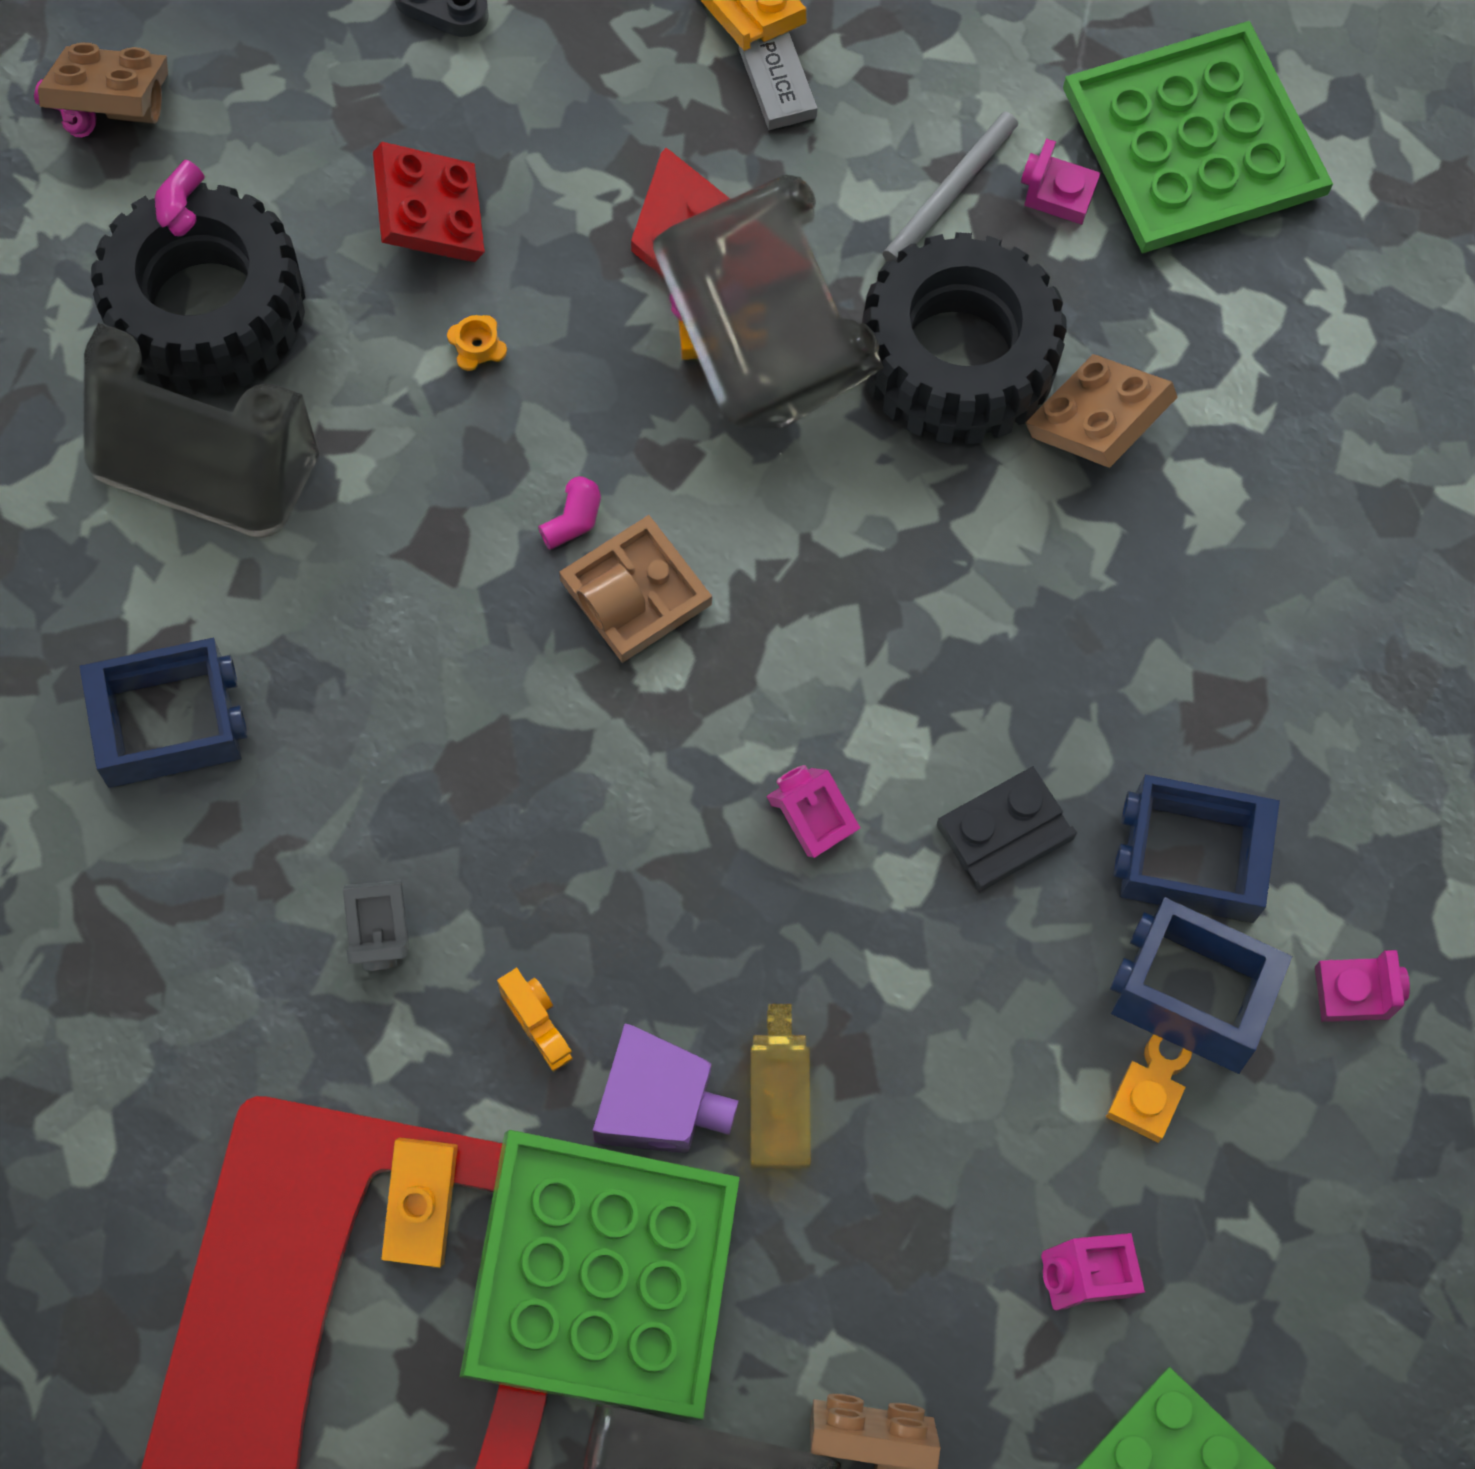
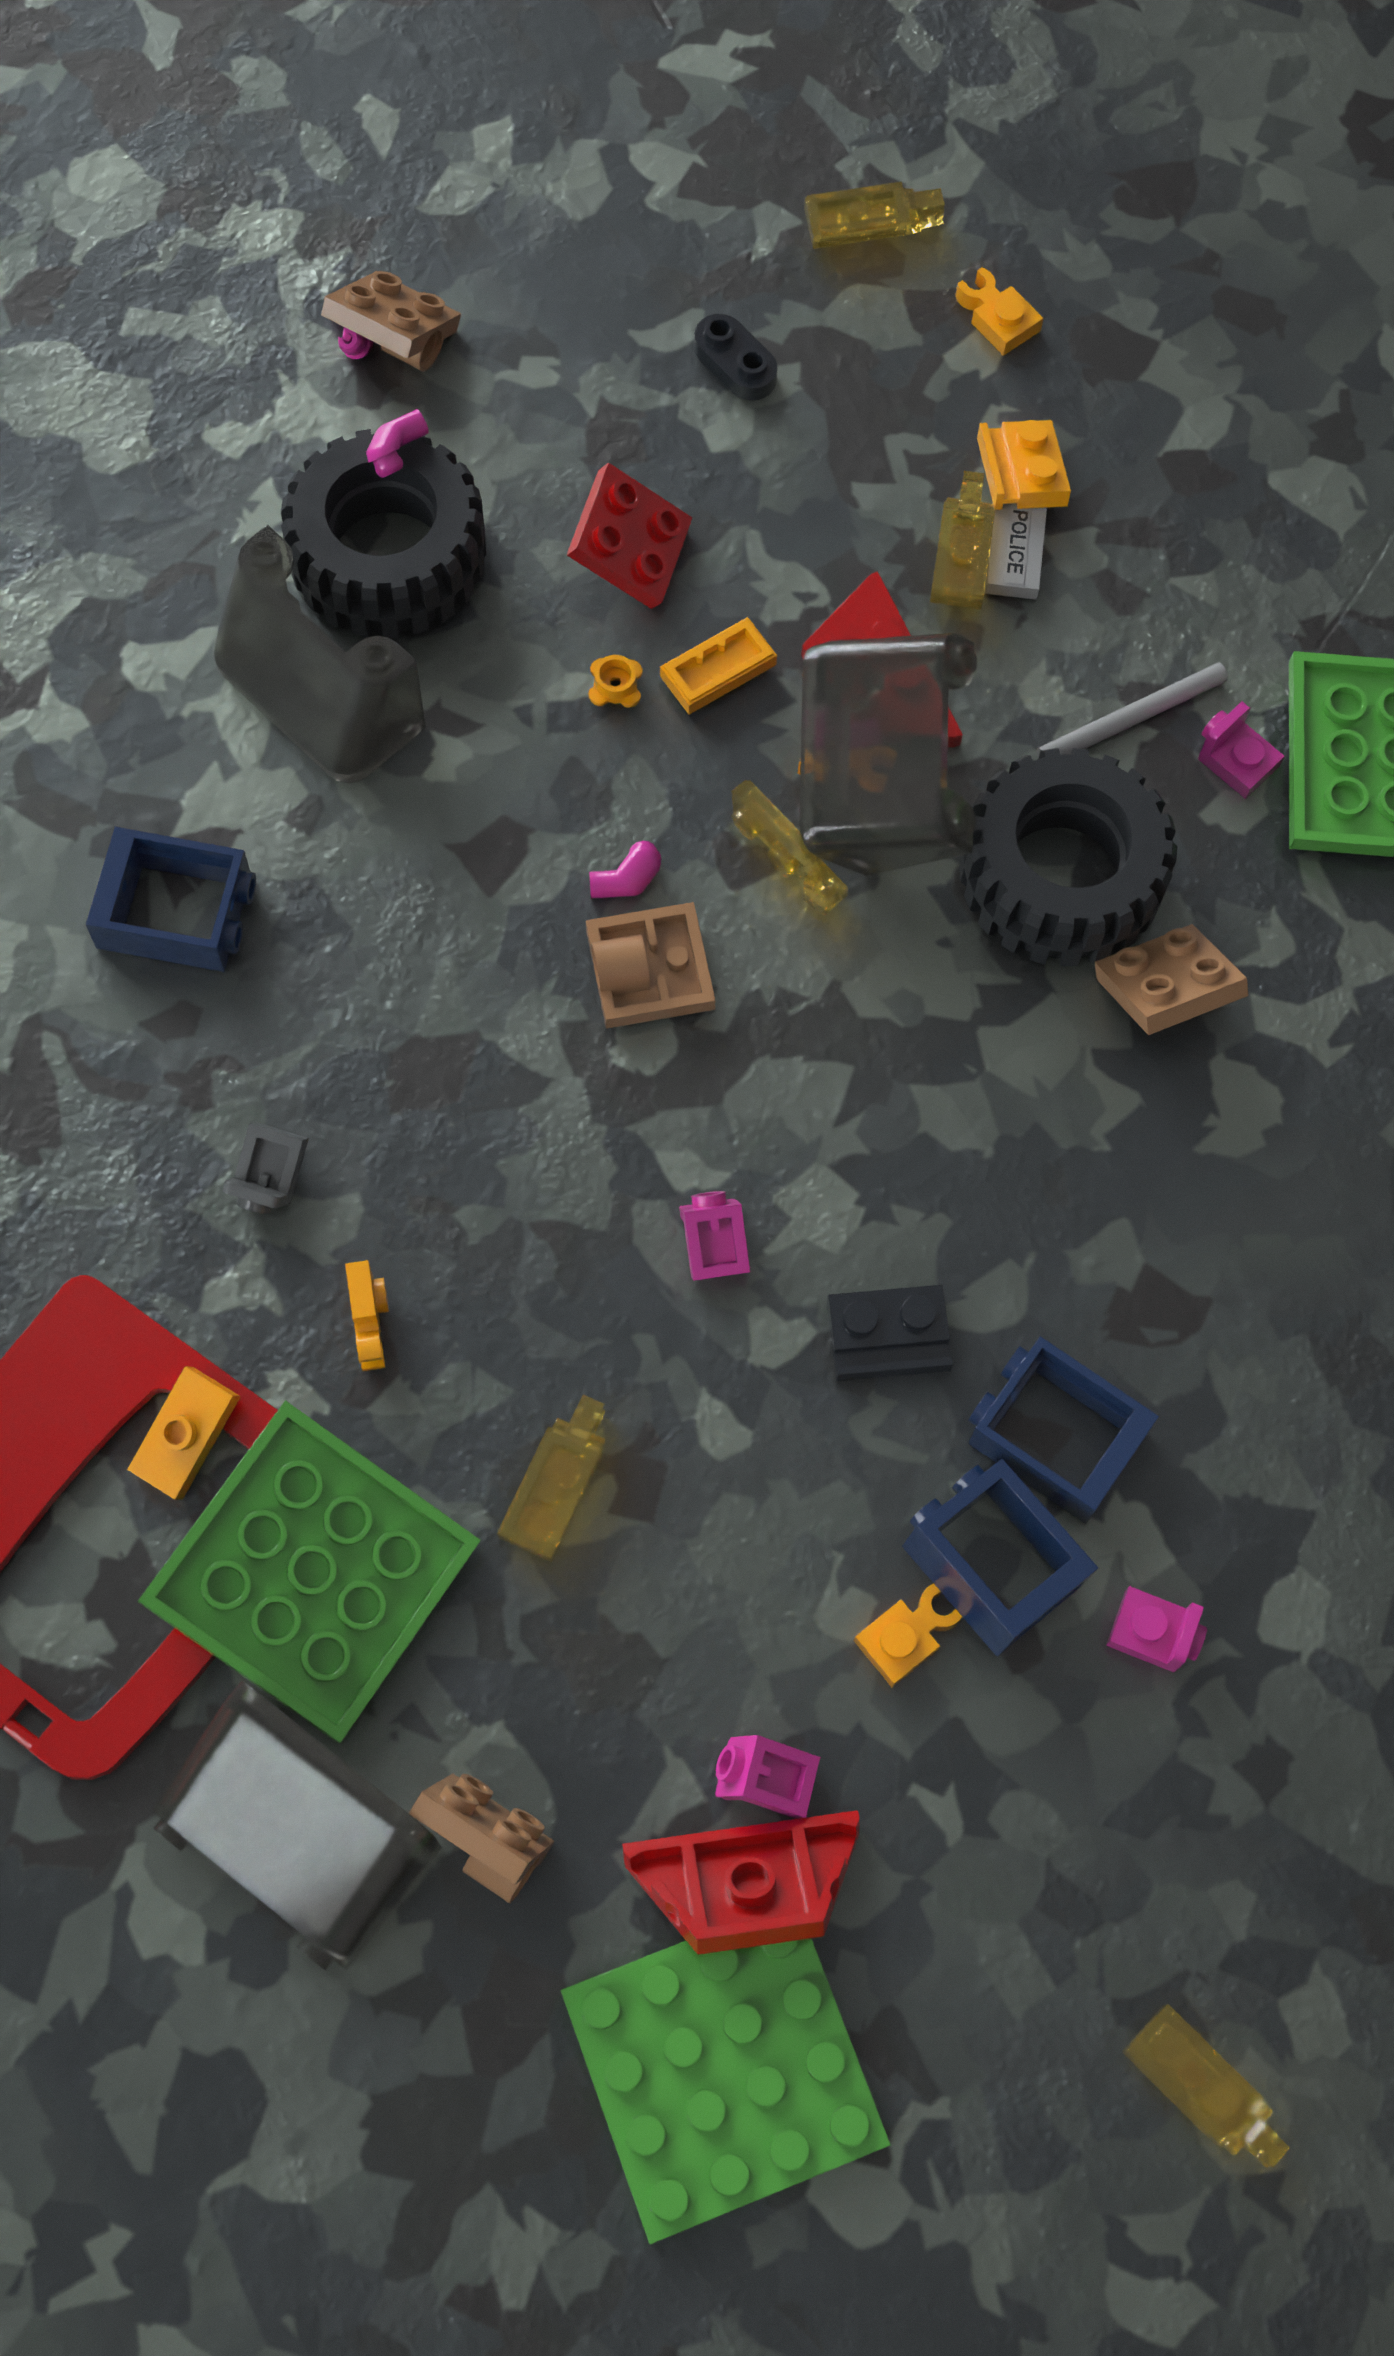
camera: 25 degrees right, 0 degrees up
medium lavender torso [593,1024,739,1153] -> none
none -> red wing [622,1810,860,1955]
none -> light orange plate [660,617,777,715]
none -> clear yellow hinge [731,779,848,916]
none -> clear yellow hinge [930,471,995,609]

